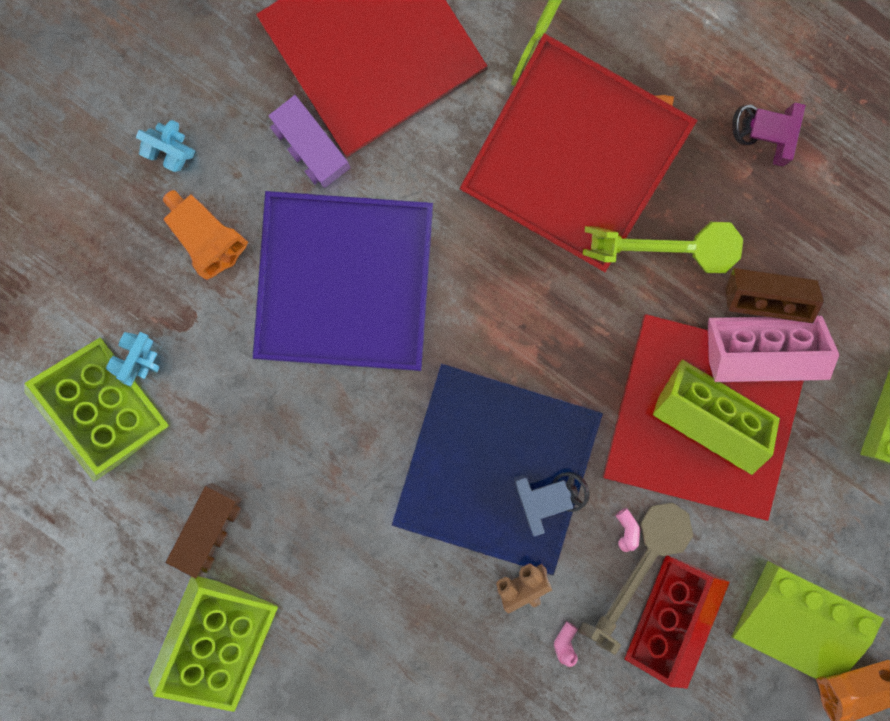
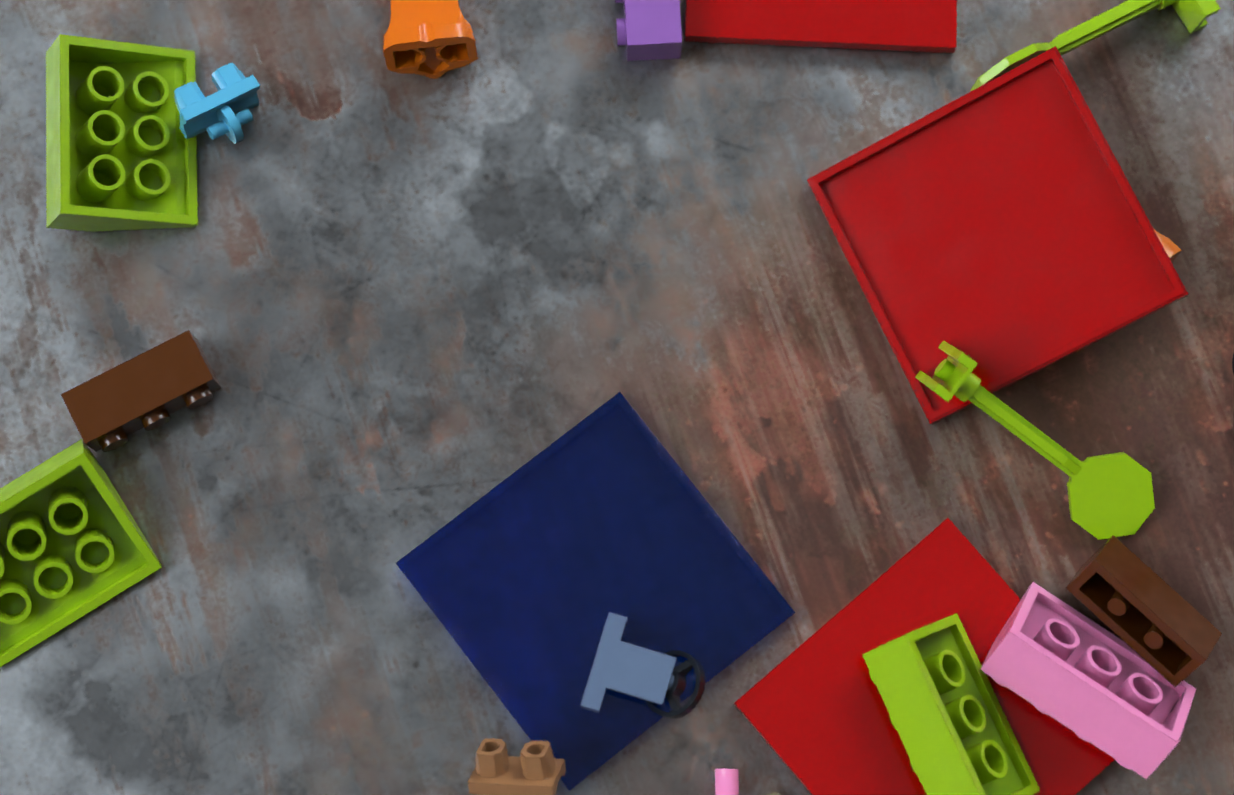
camera: 35 degrees right, 10 degrees down
dark purple tile [252,191,433,371] -> none

